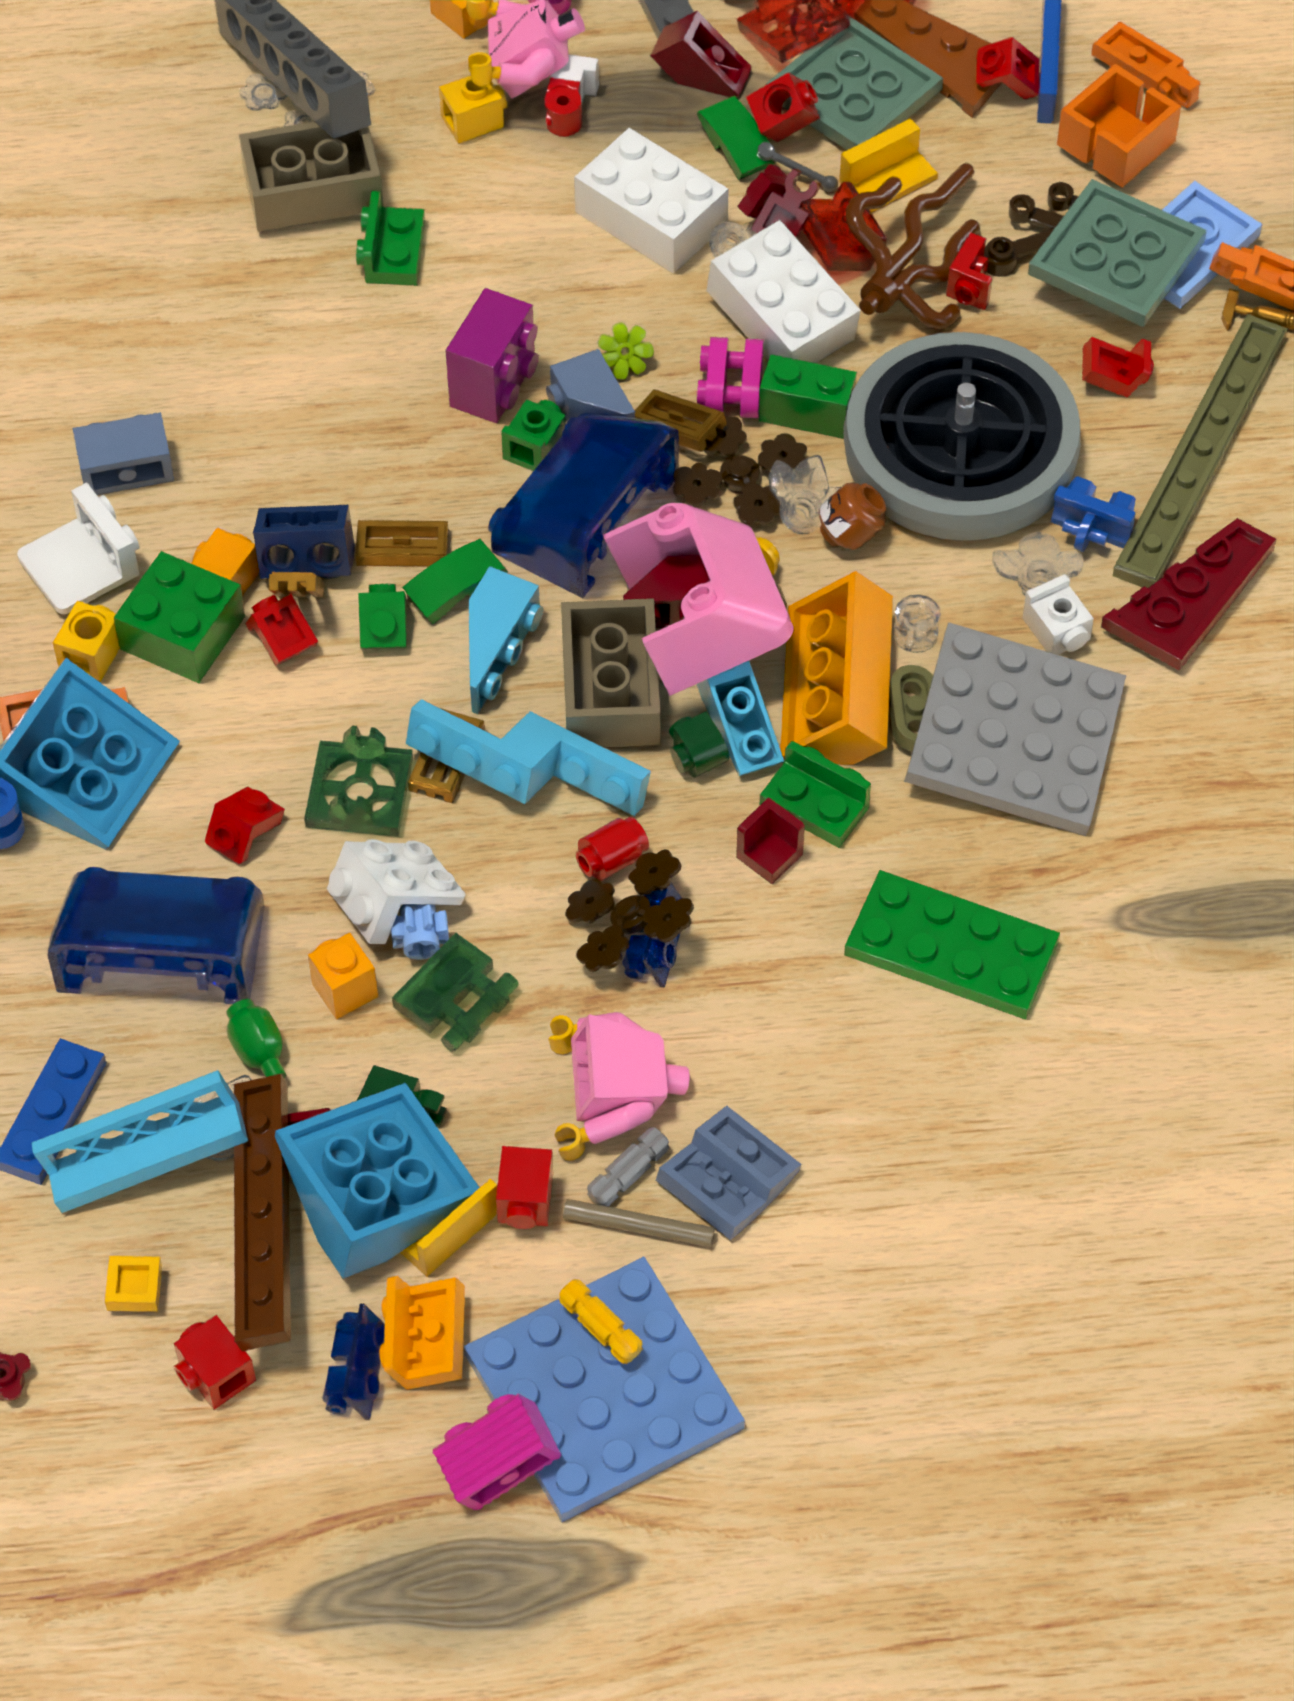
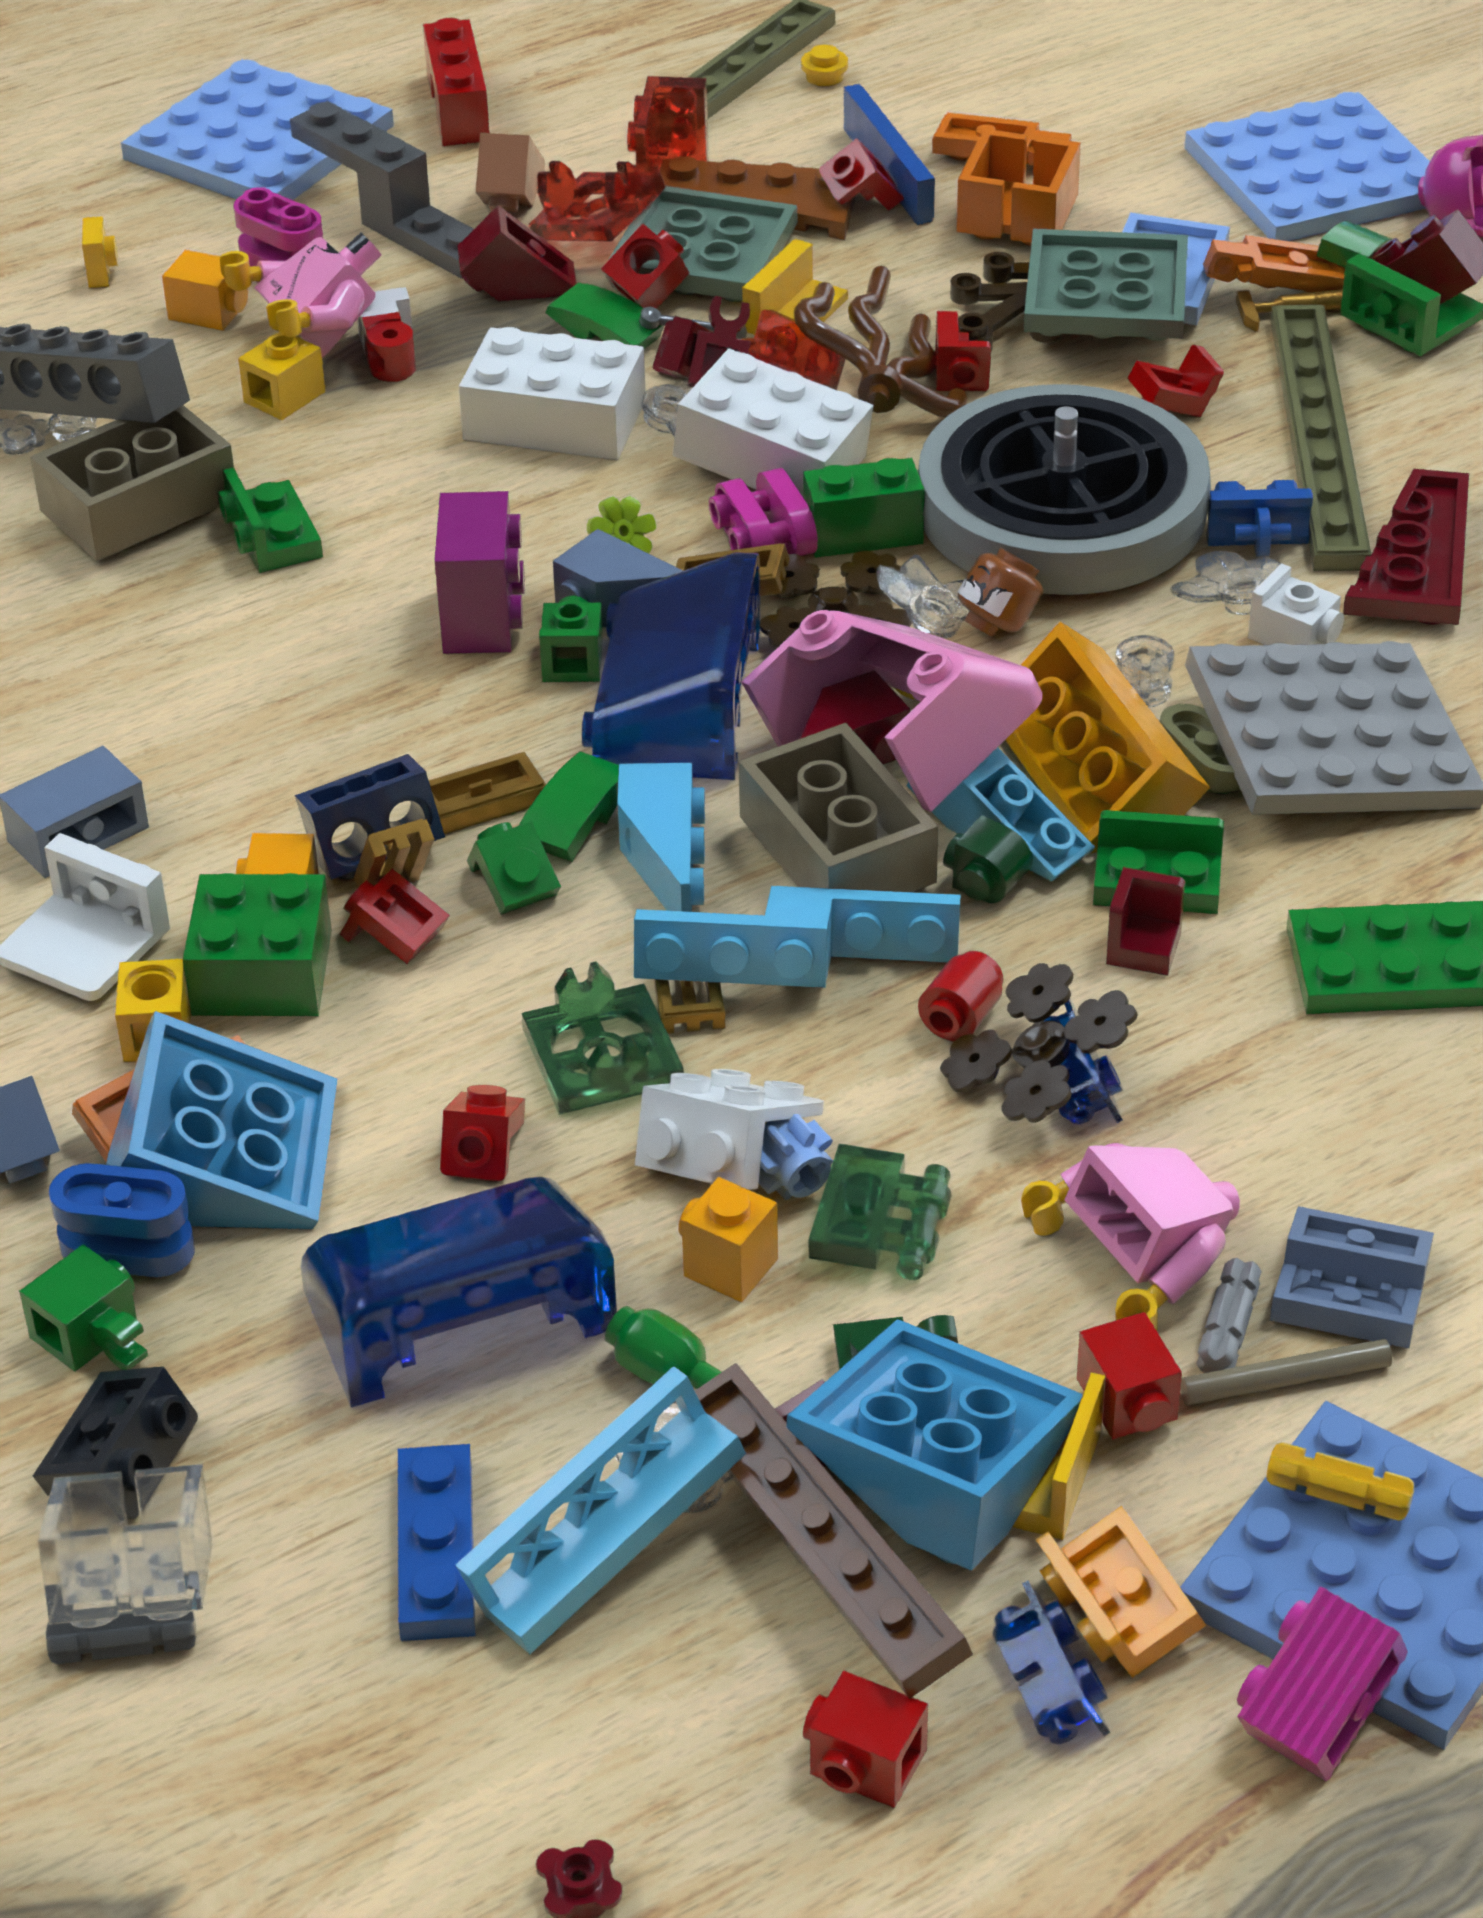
camera: 25 degrees left, 15 degrees down
yellow plate [105,1256,162,1312] -> none

